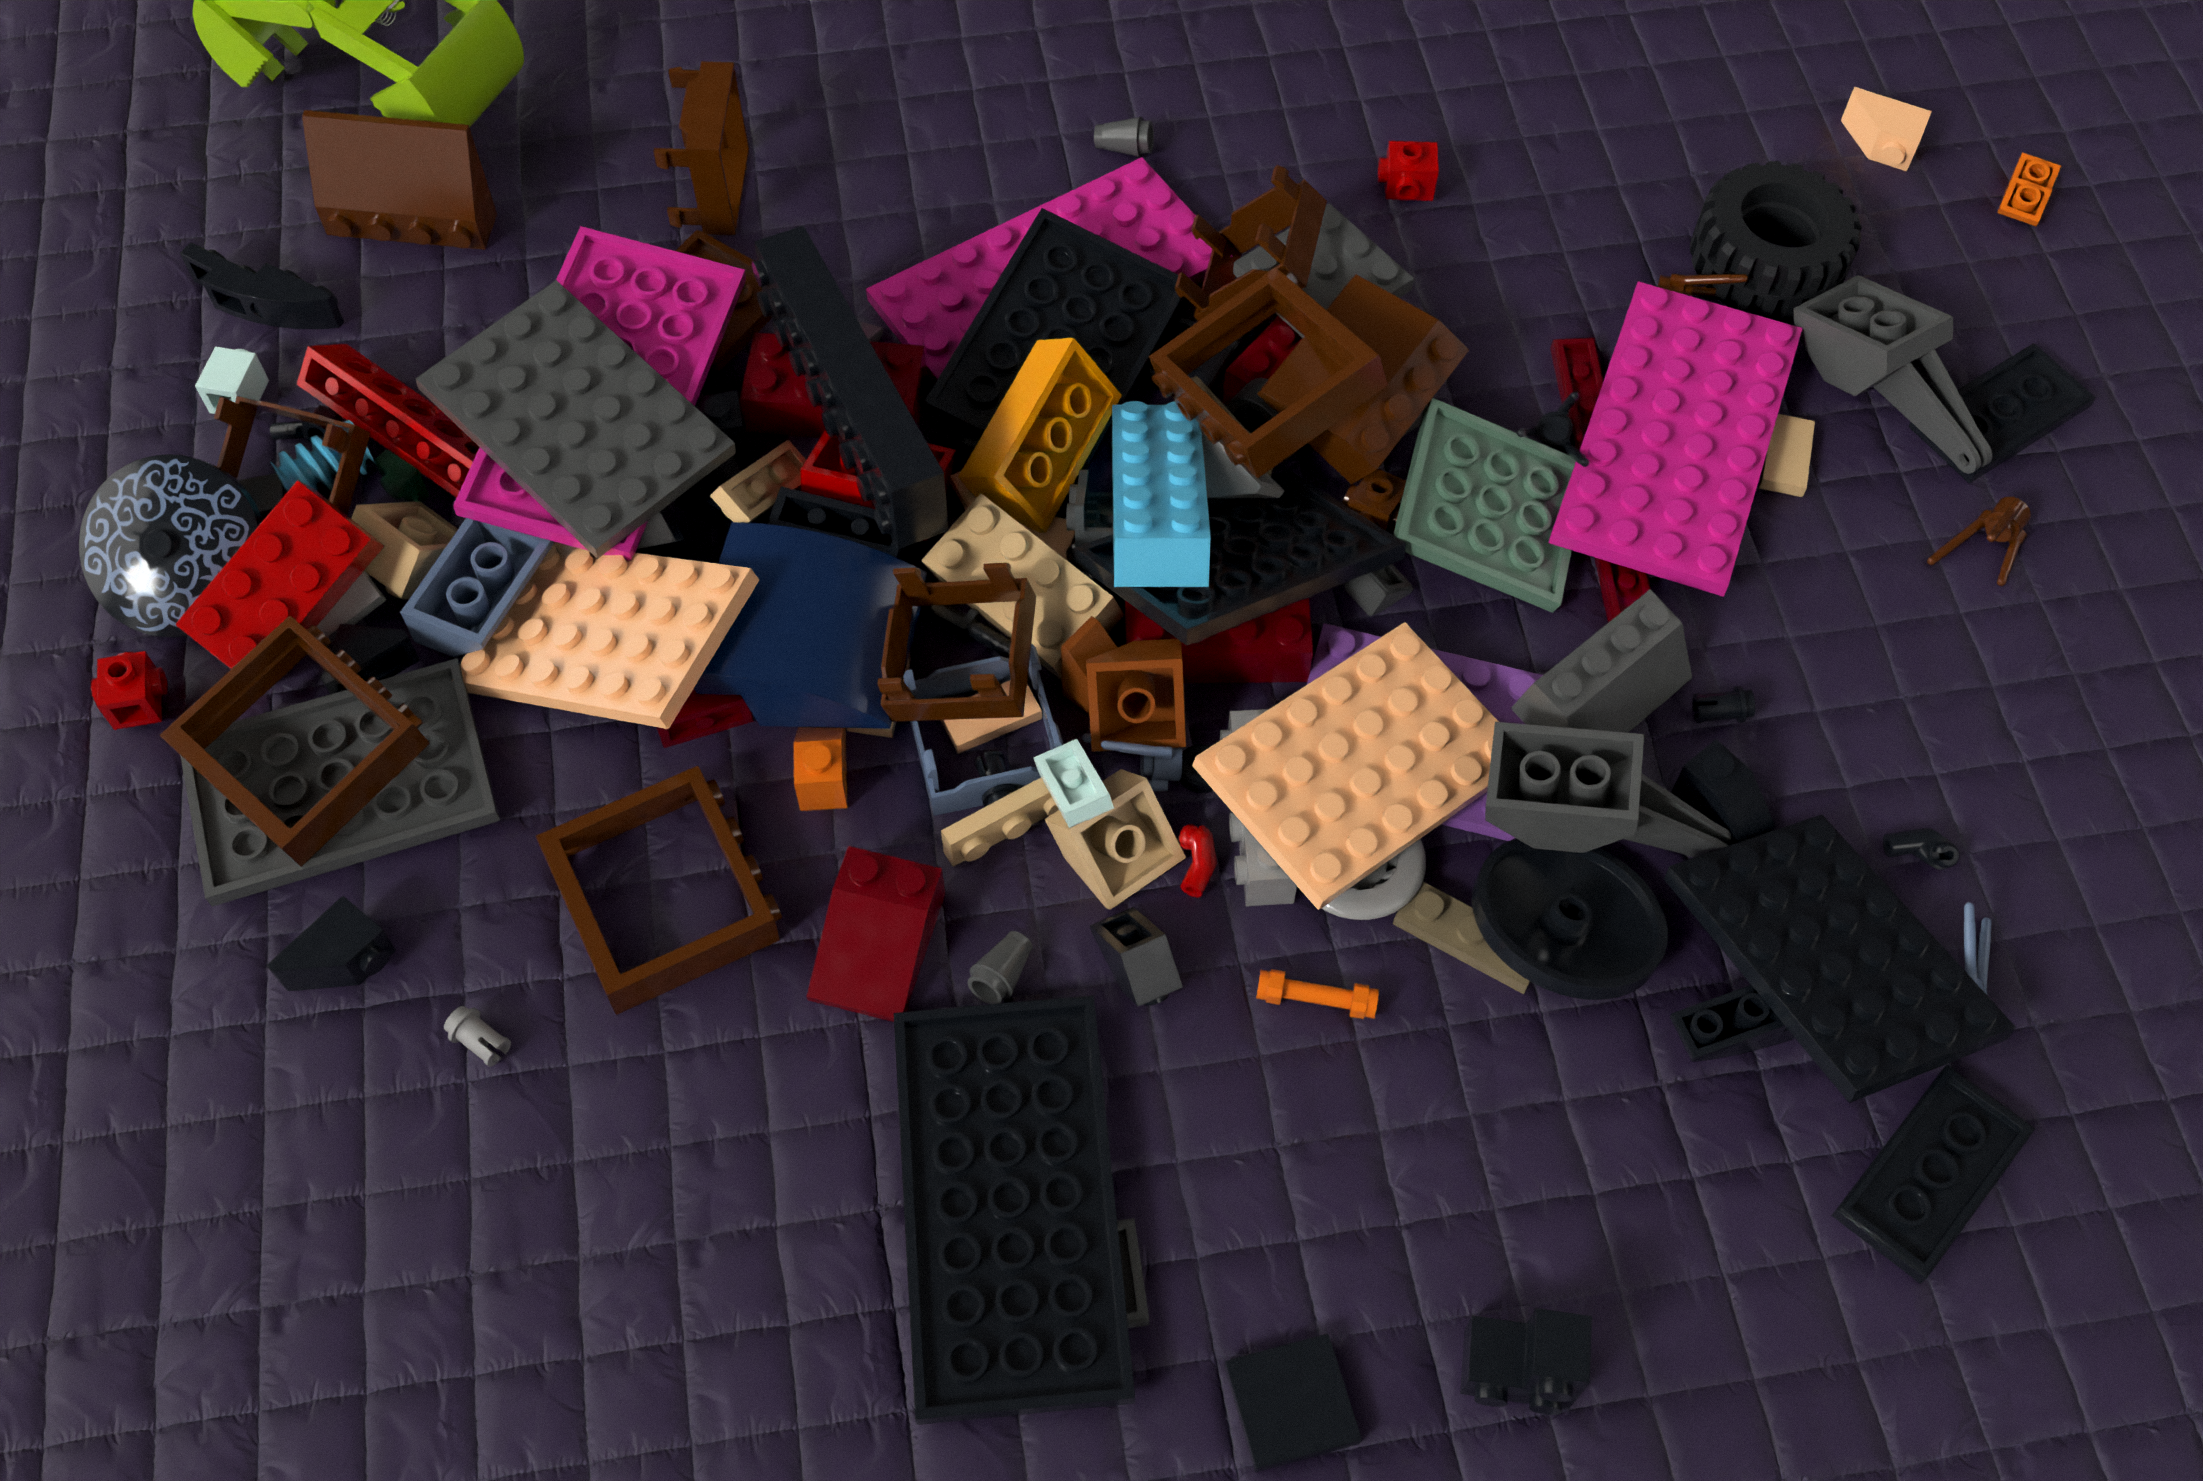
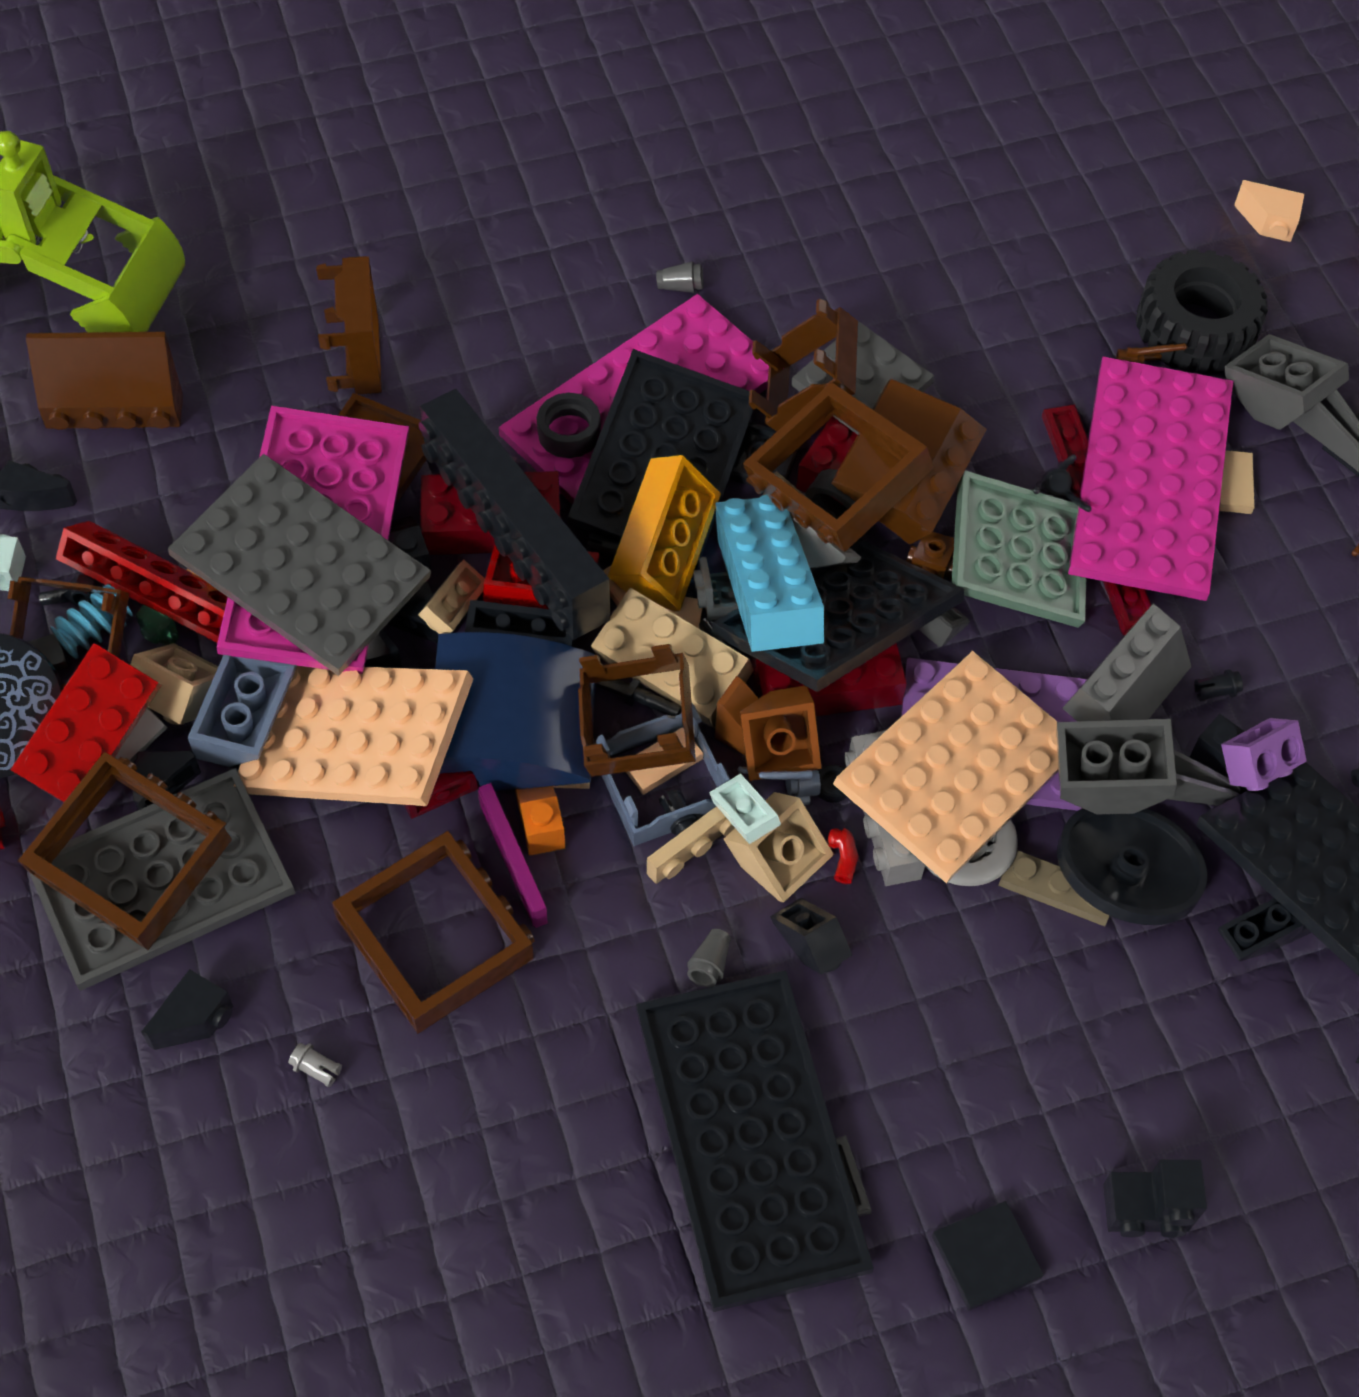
camera: 10 degrees left, 0 degrees up
dark red slope [807,846,945,1022] -> none
orange bar [1256,969,1379,1019] -> none
red brick [1378,141,1439,201] -> none
none -> magenta tile [478,783,548,928]
none -> black tyre [536,392,601,458]
none -> medium lavender brick [1221,718,1307,791]

